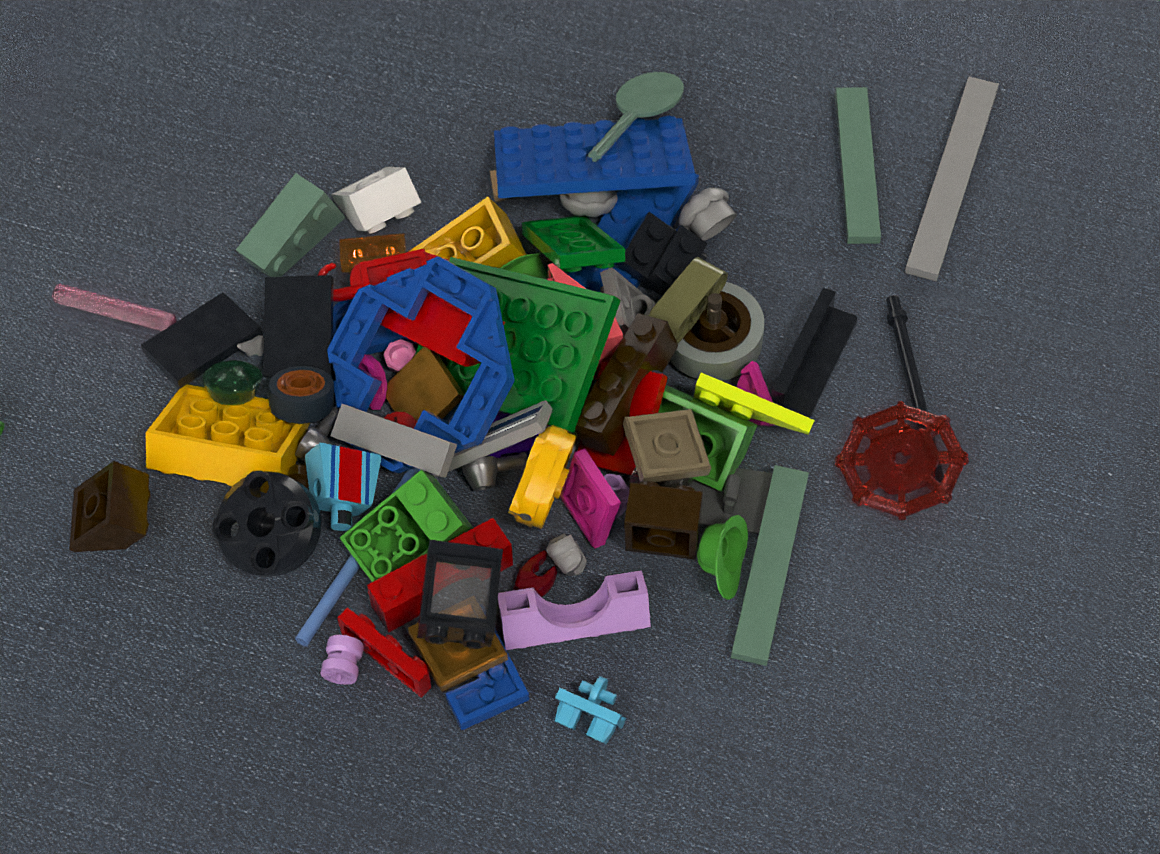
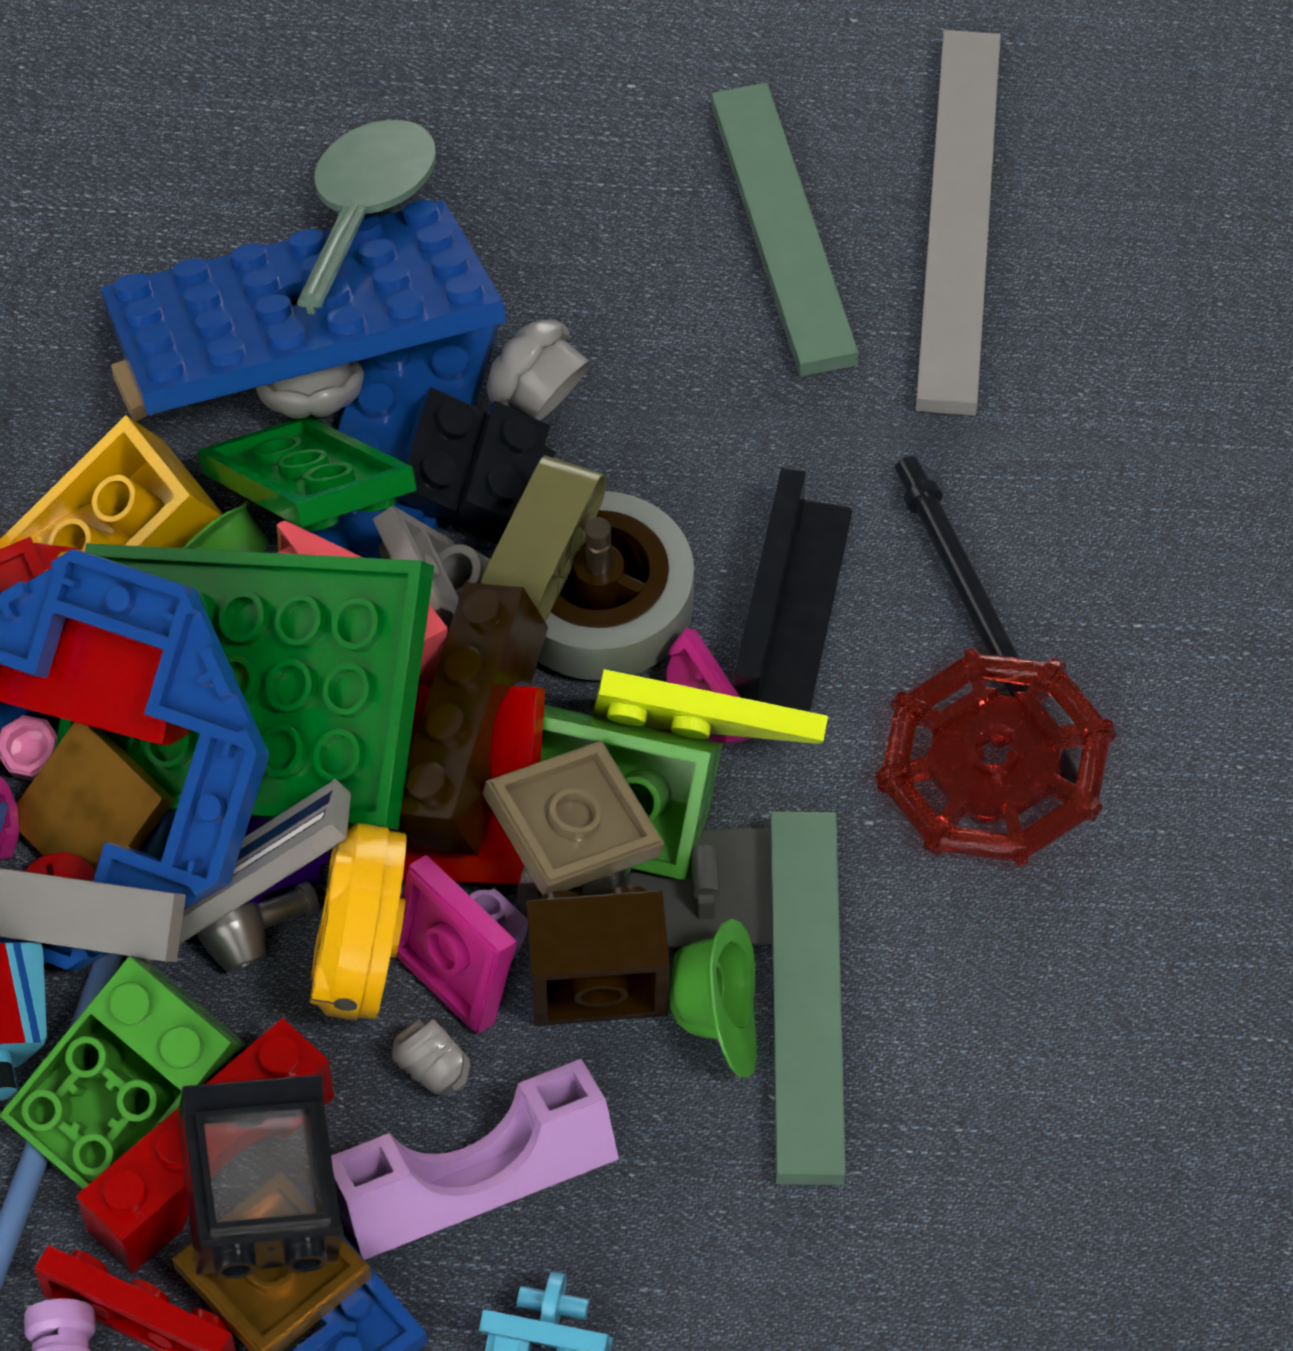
camera: 15 degrees left, 0 degrees up
dark red hand [513,550,557,597] -> none

